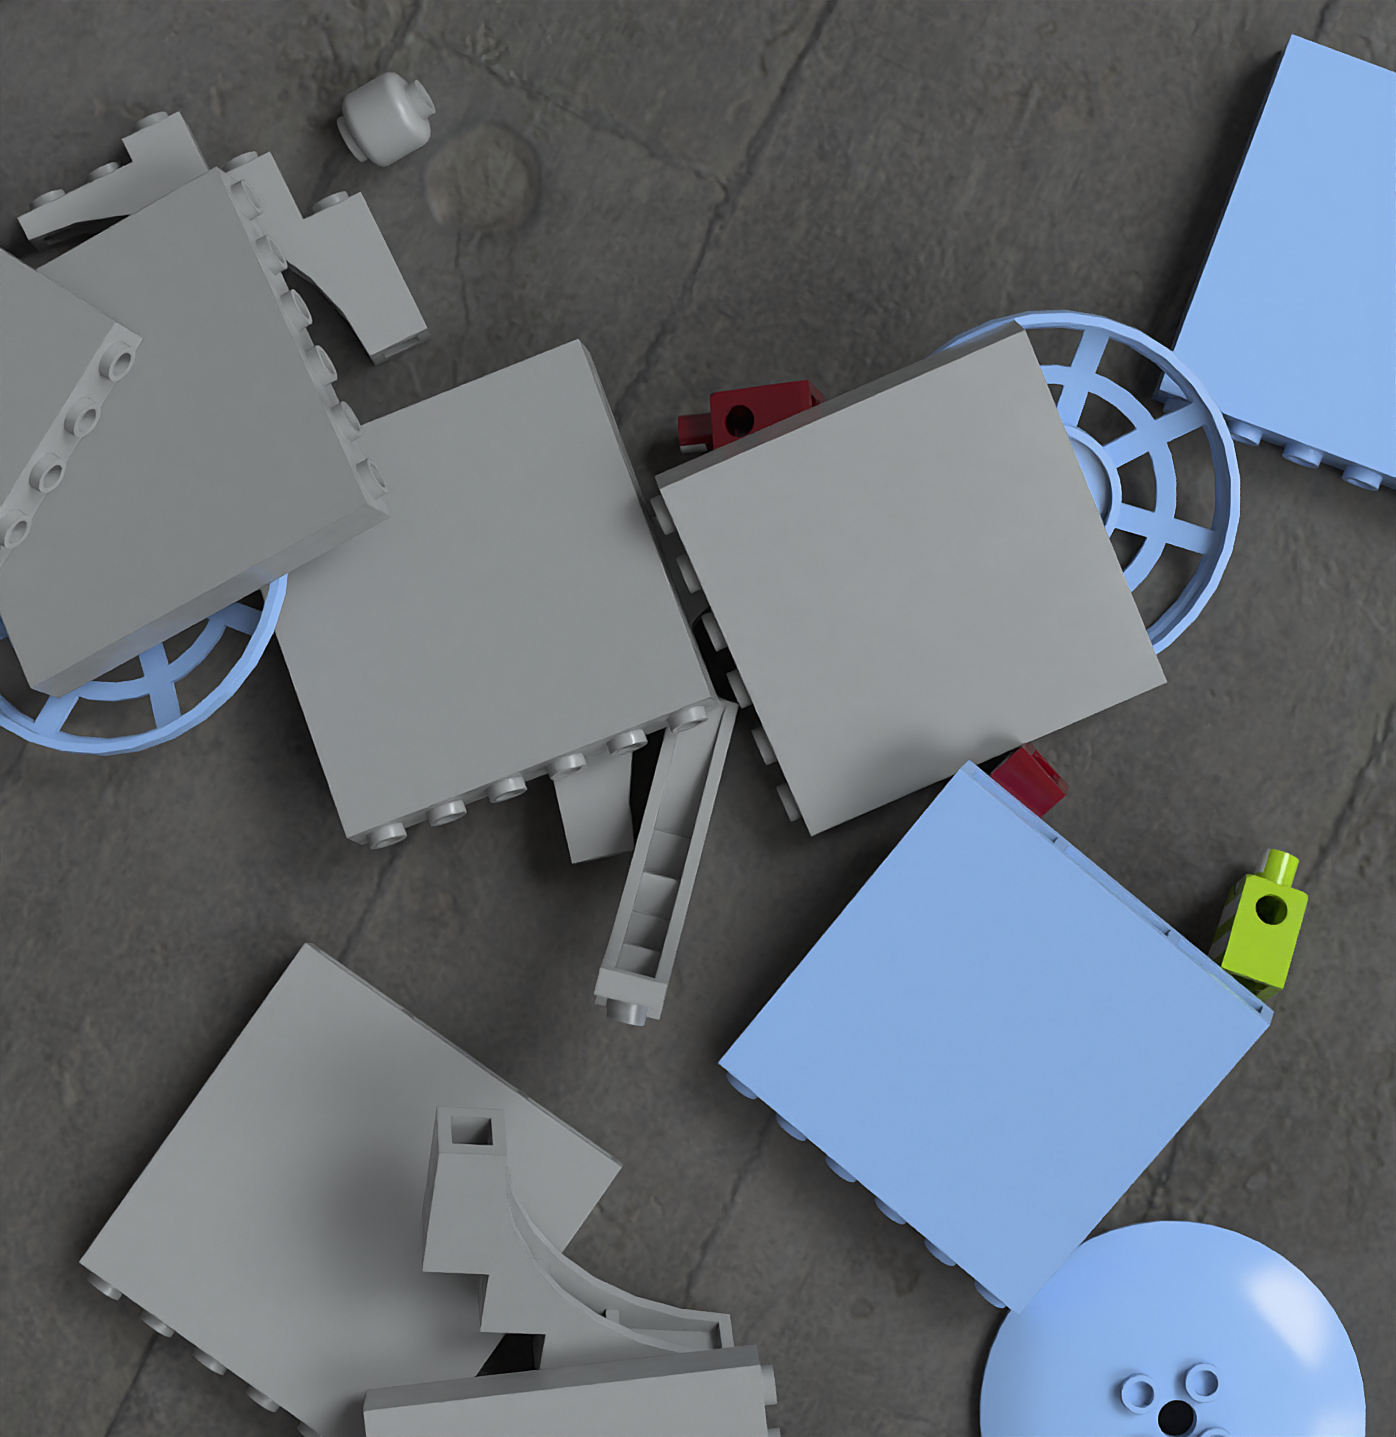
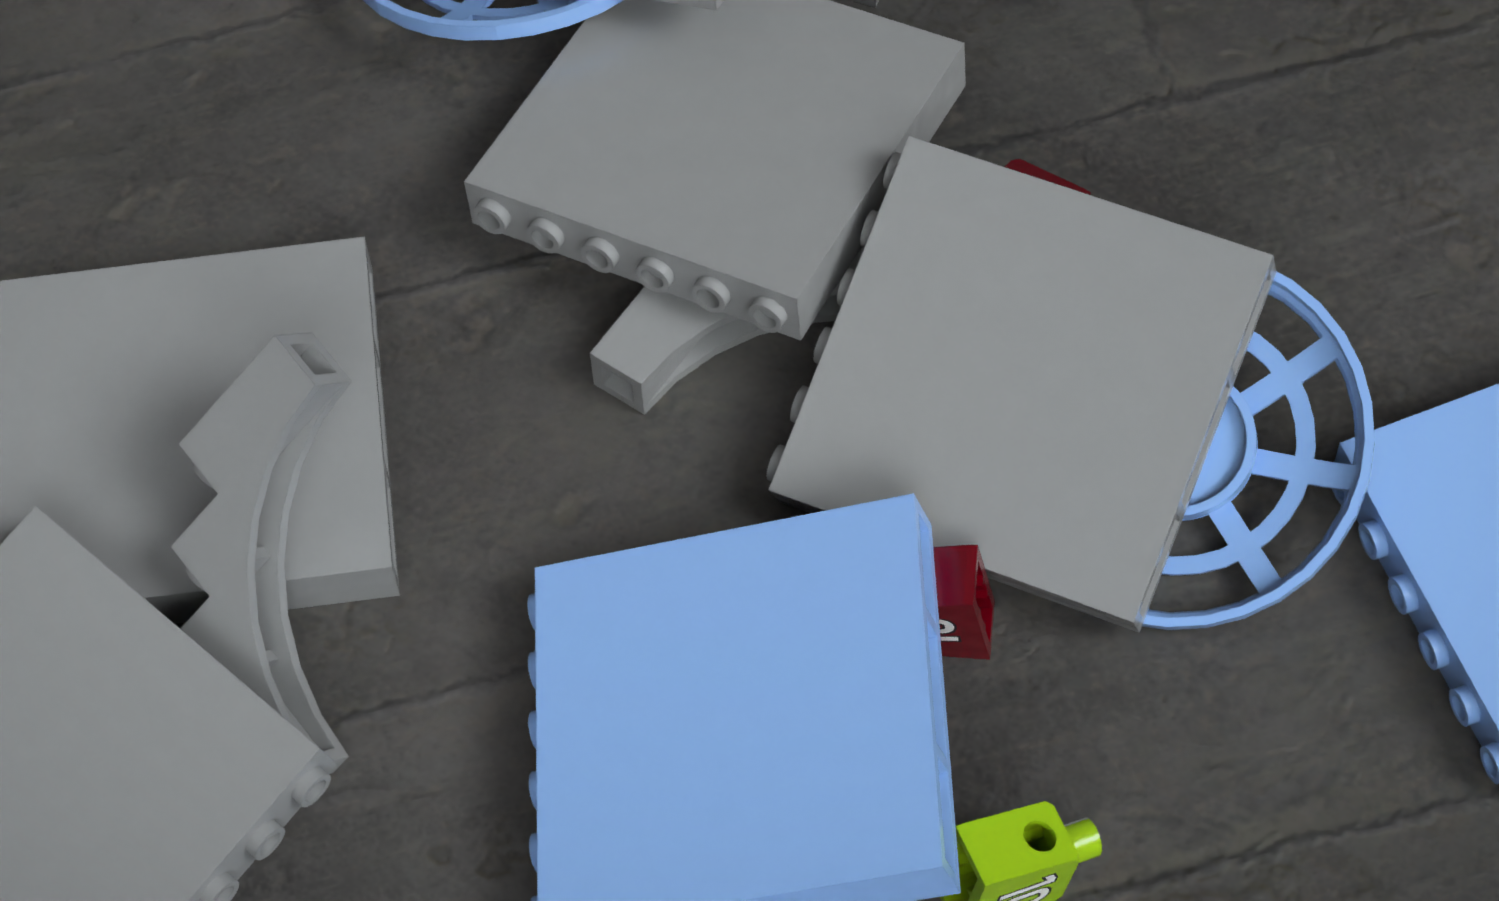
camera: 50 degrees right, 25 degrees down
light grey arch [594,695,739,1026] -> none

